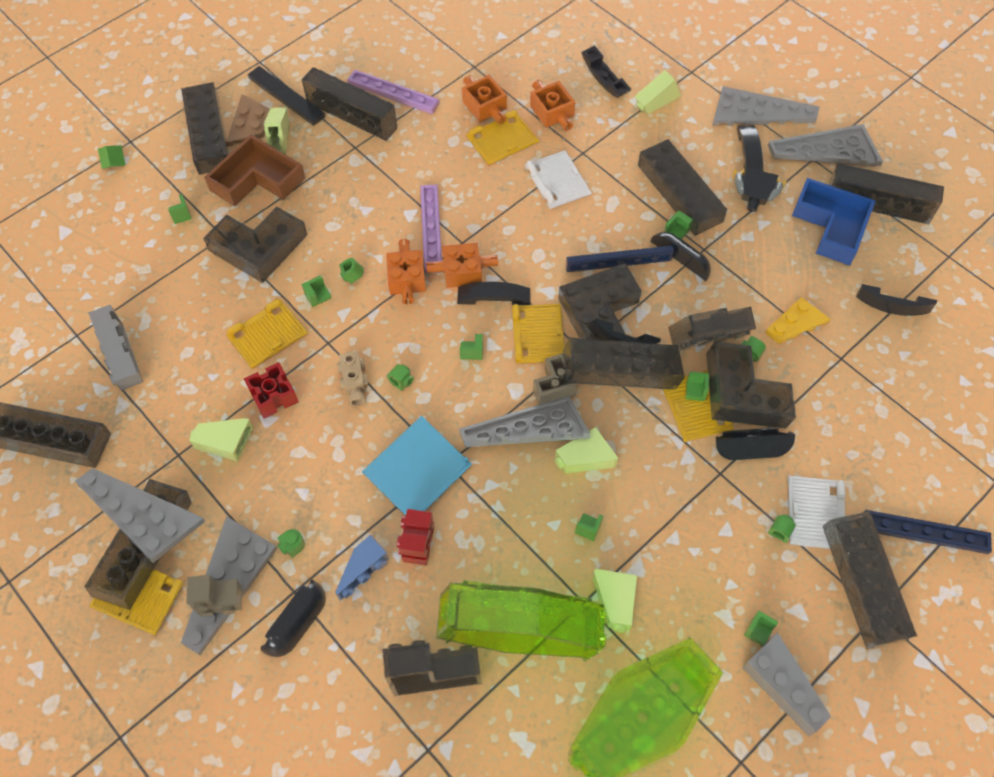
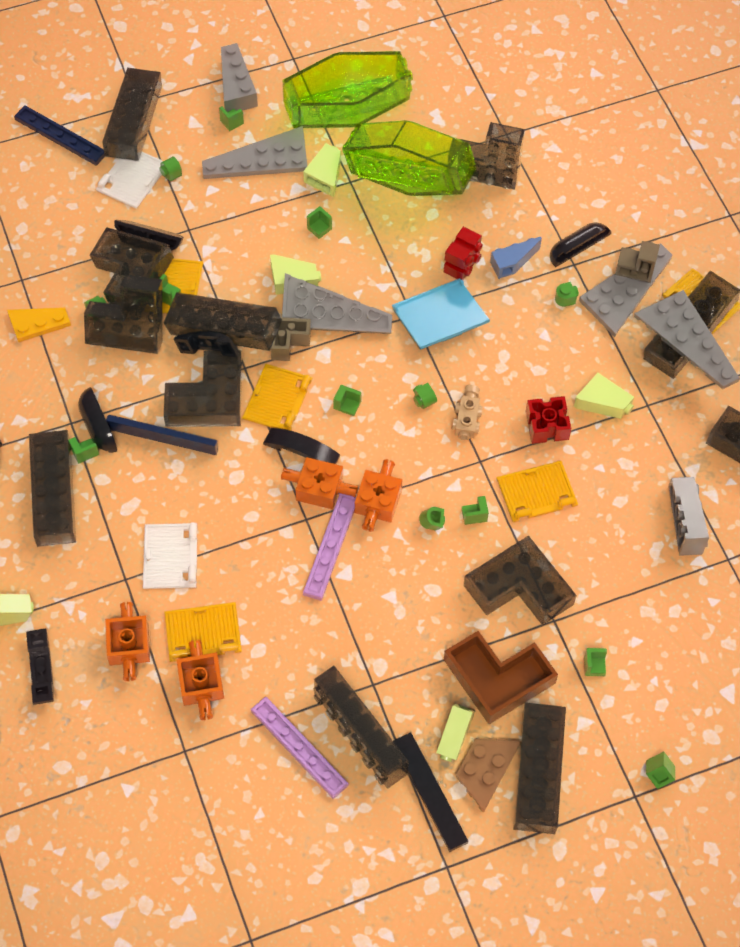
camera: 160 degrees left, 0 degrees up
none -> light grey wing [202,126,307,179]

